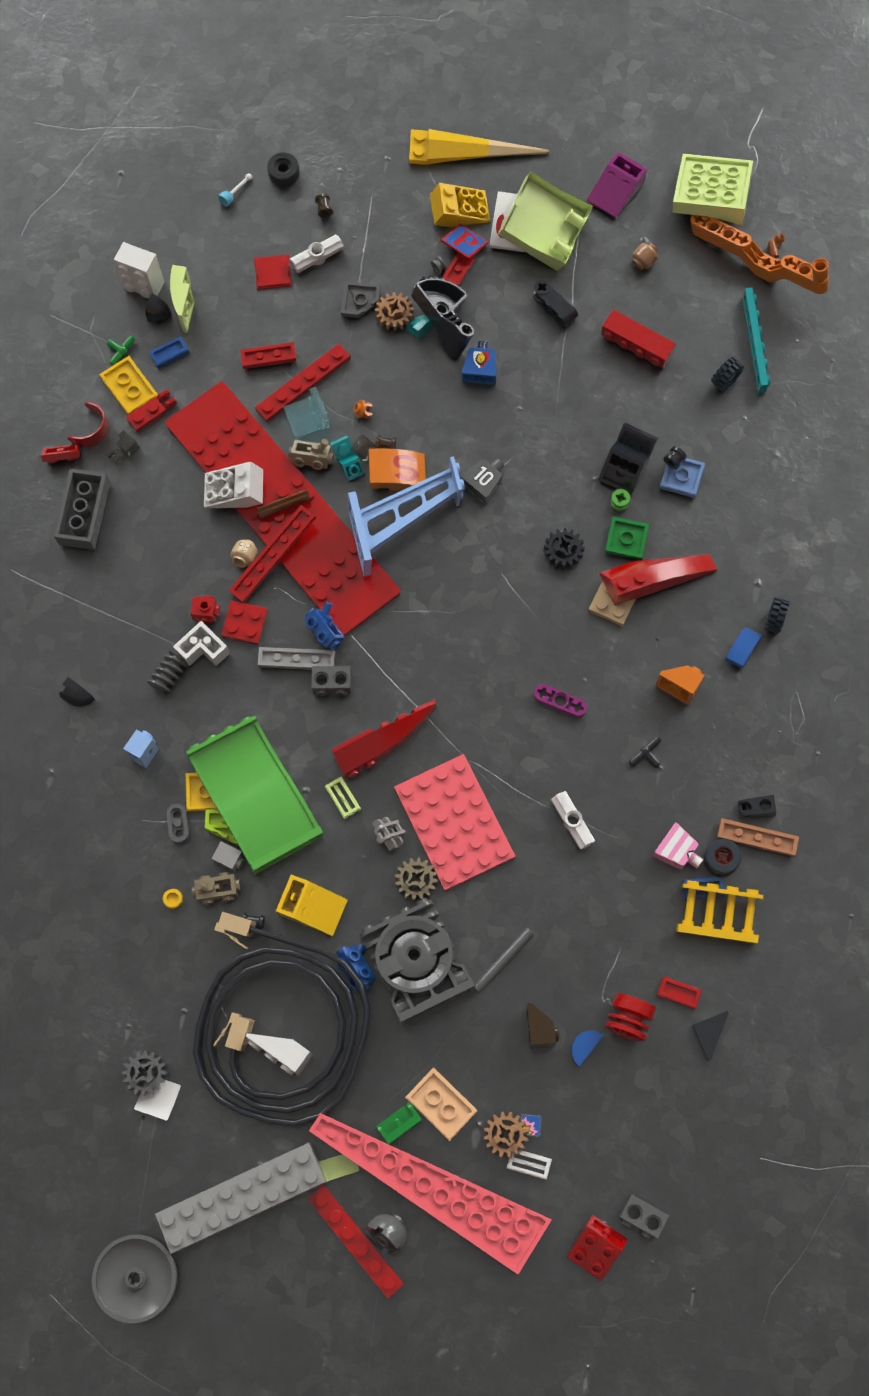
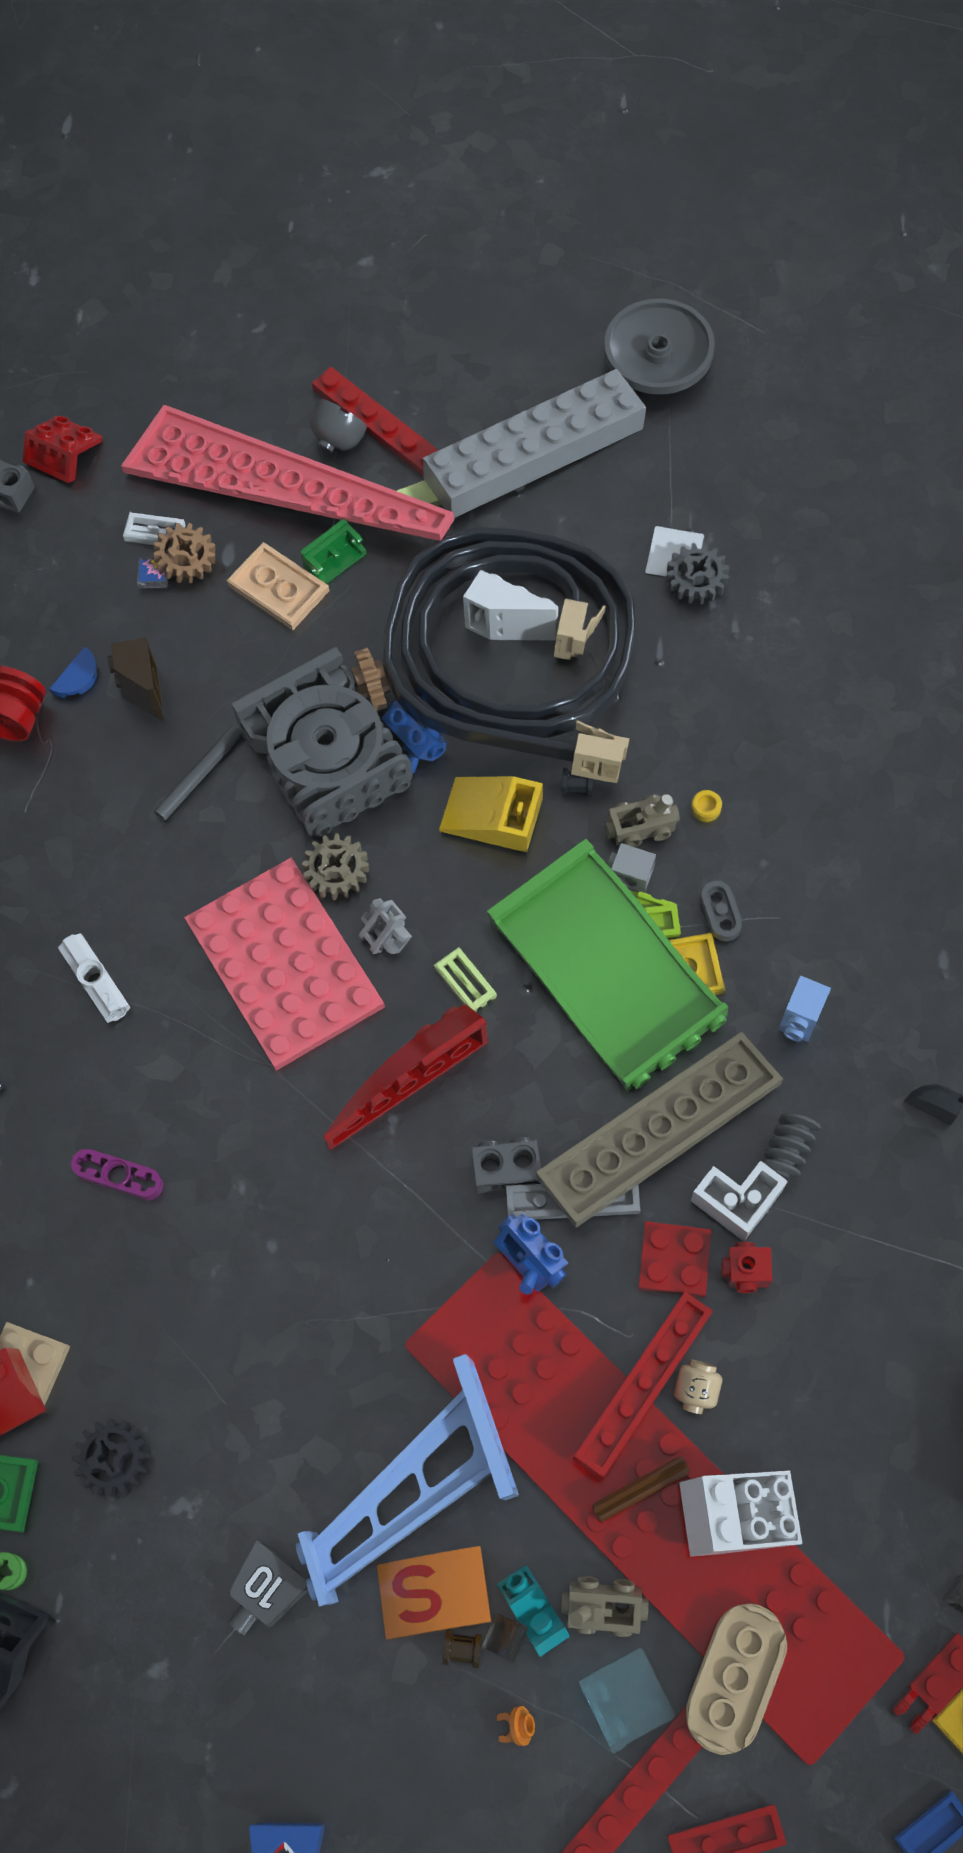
camera: 175 degrees right, 5 degrees down
none -> medium nougat gear [351,647,391,712]
none -> dark tan plate [536,1032,783,1228]
none -> tan tile [686,1604,787,1755]

